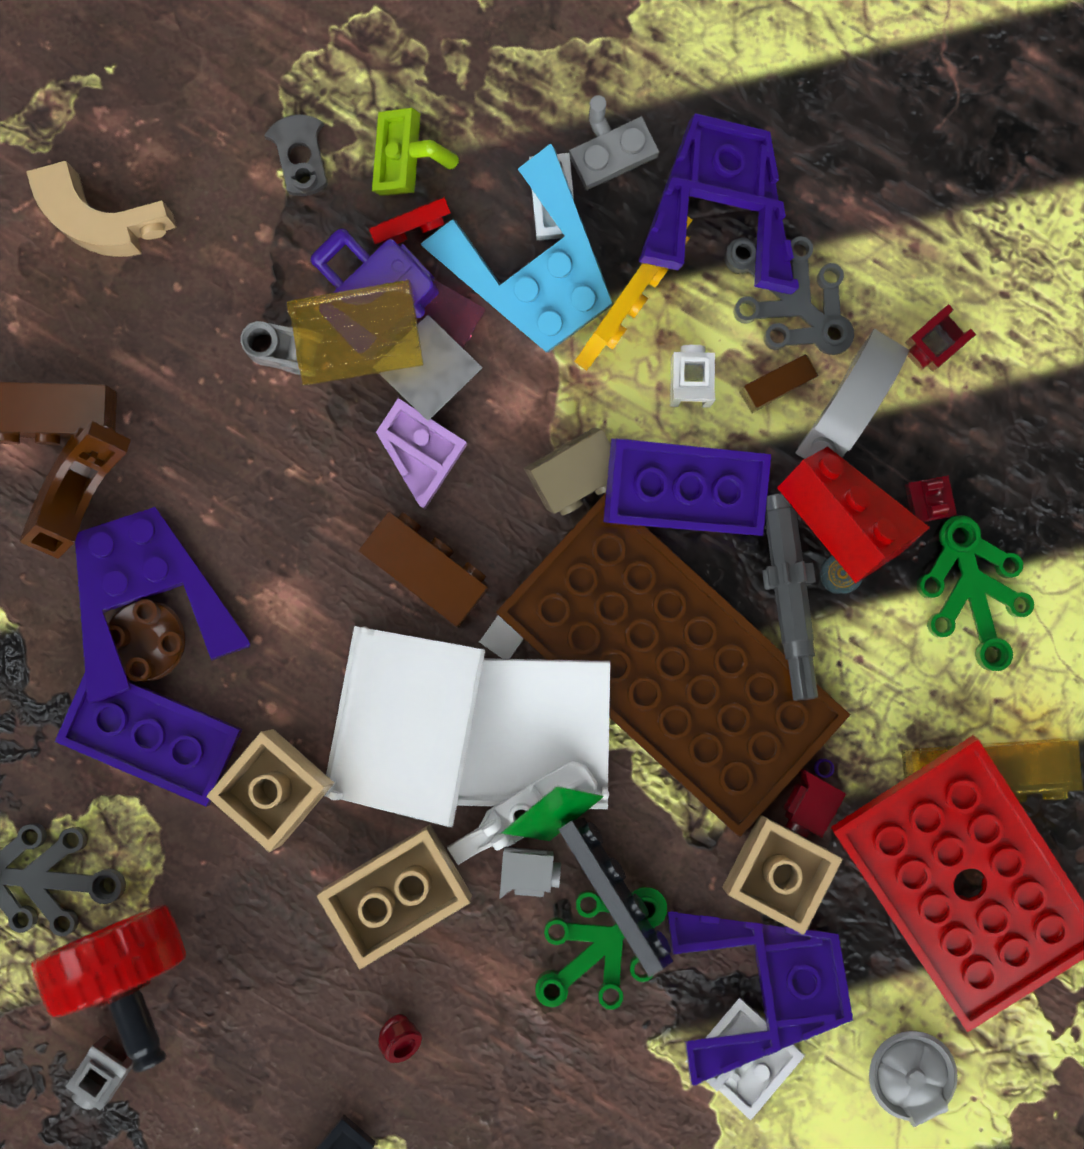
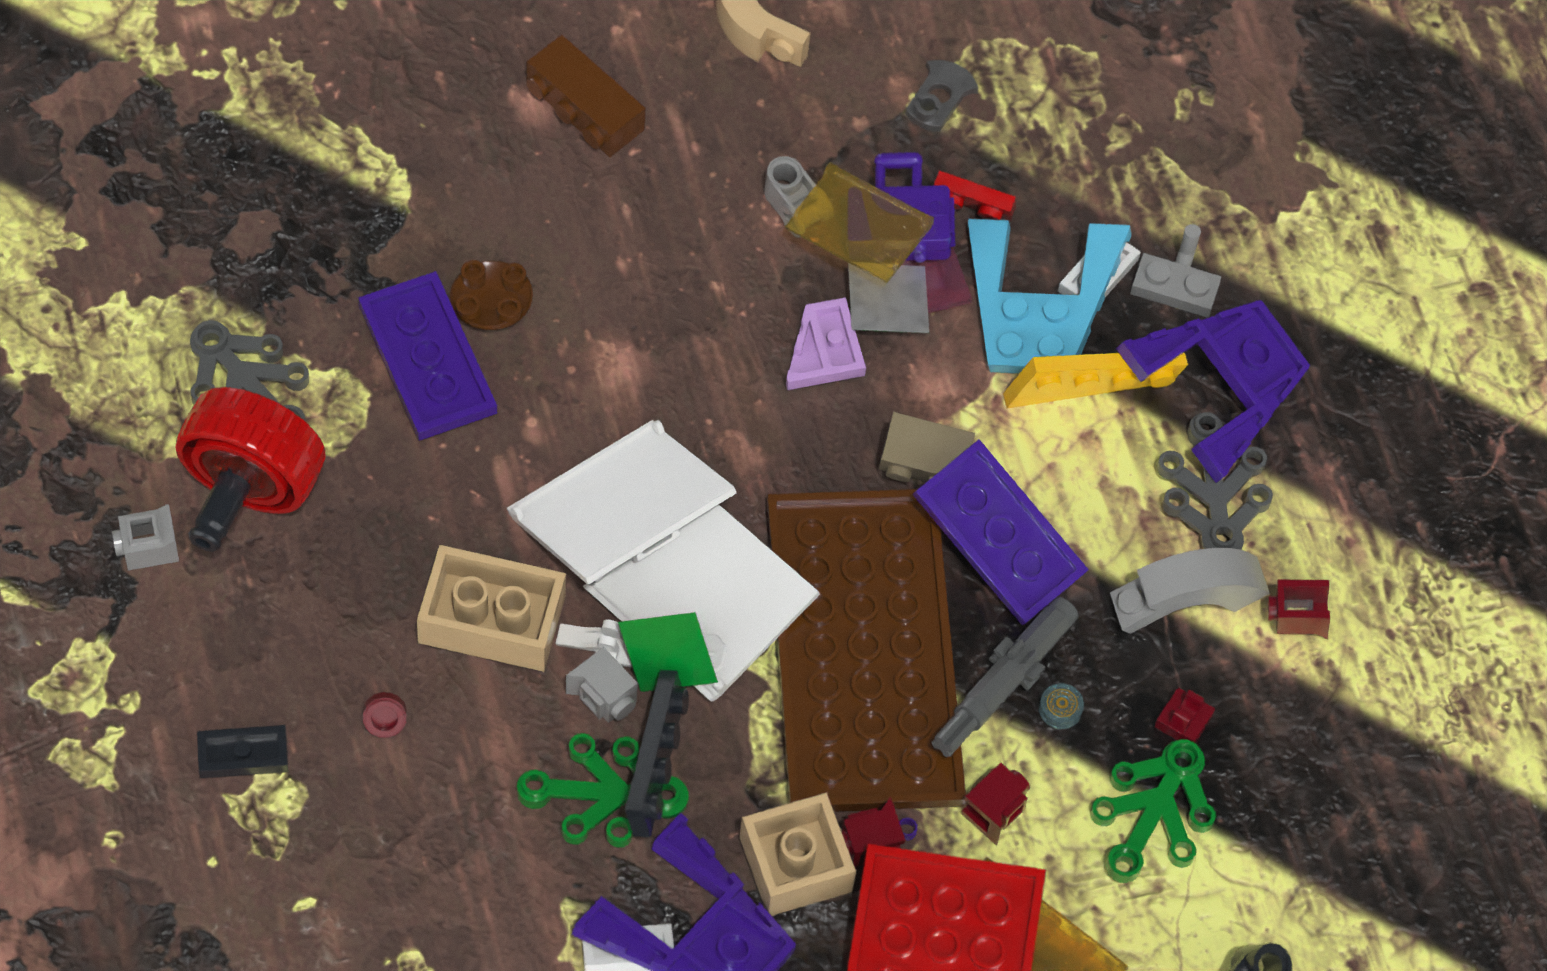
camera: 40 degrees right, 25 degrees down
reddish brown arch [20,421,131,559] -> none
dark purple wing [75,507,250,704] -> none
tan brick [206,729,335,852] -> none
reddish brown brick [358,512,489,627] -> none
lime plate [372,107,459,196] -> none
white sticker [479,615,524,659] -> none
white window [670,345,716,408] -> none
reddish brown piece [740,354,818,413] -> none
red wedge [777,446,930,583] -> none
none -> dark red window [961,762,1030,846]

